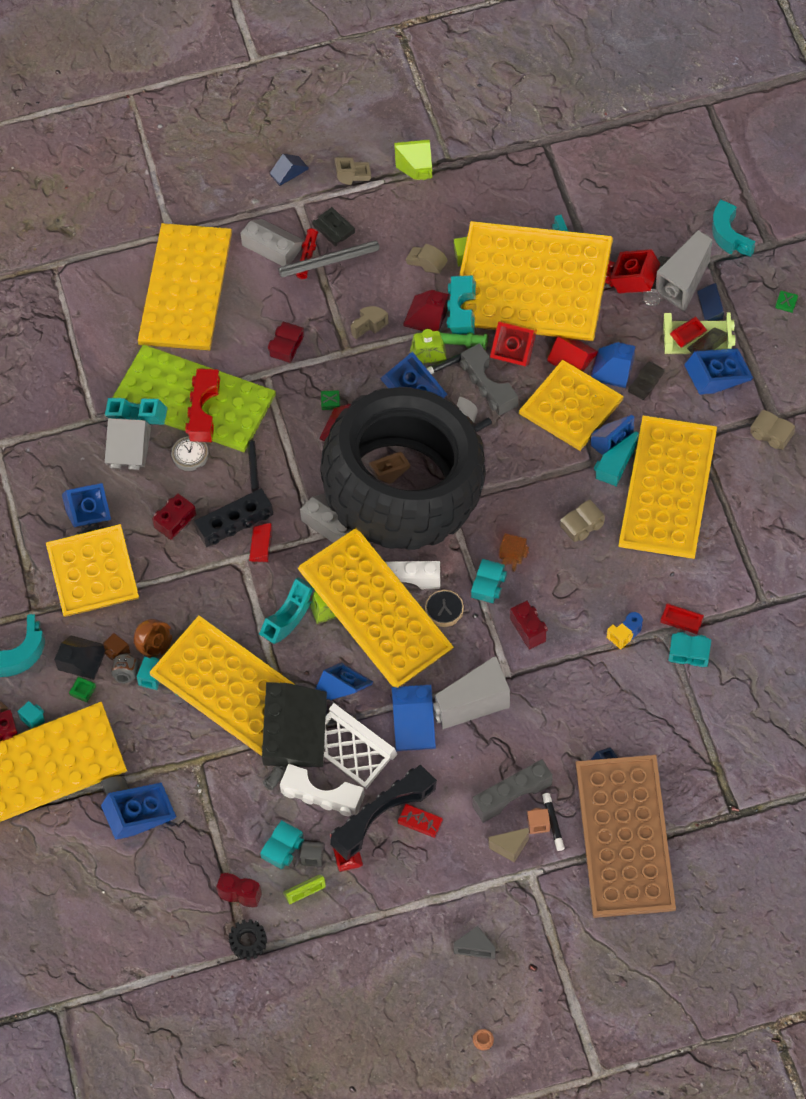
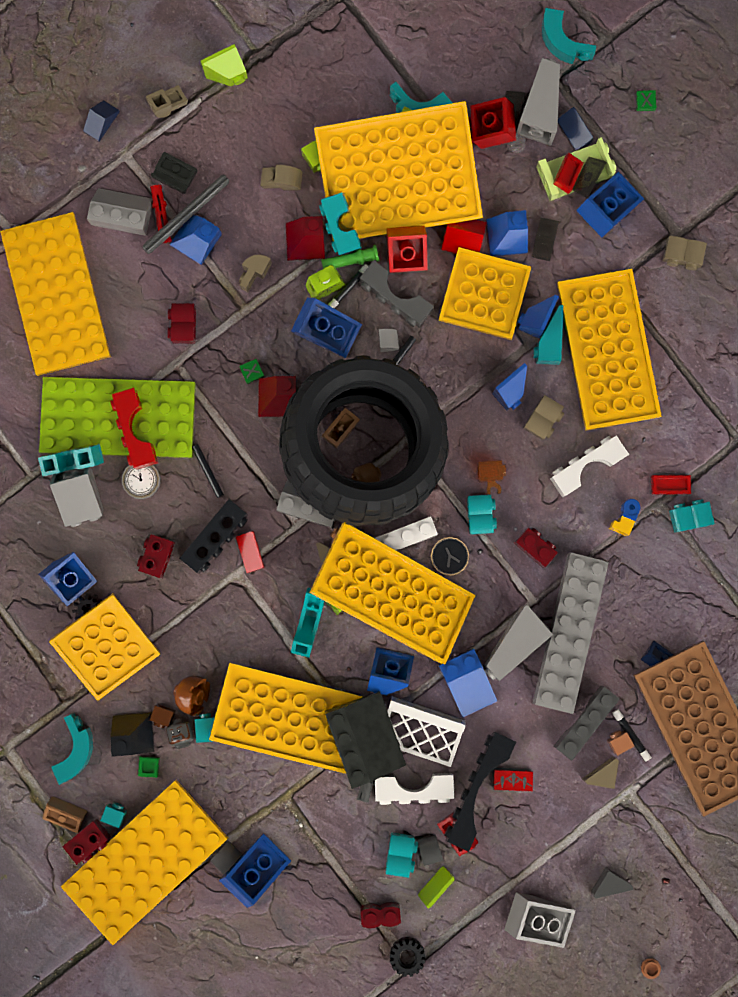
camera: 25 degrees left, 25 degrees up
none -> blue slope [170,215,222,265]
none -> slope [492,363,527,411]
none -> light grey slope [504,892,576,948]
none -> light grey brick [532,553,609,714]
none -> white arch [550,435,629,498]

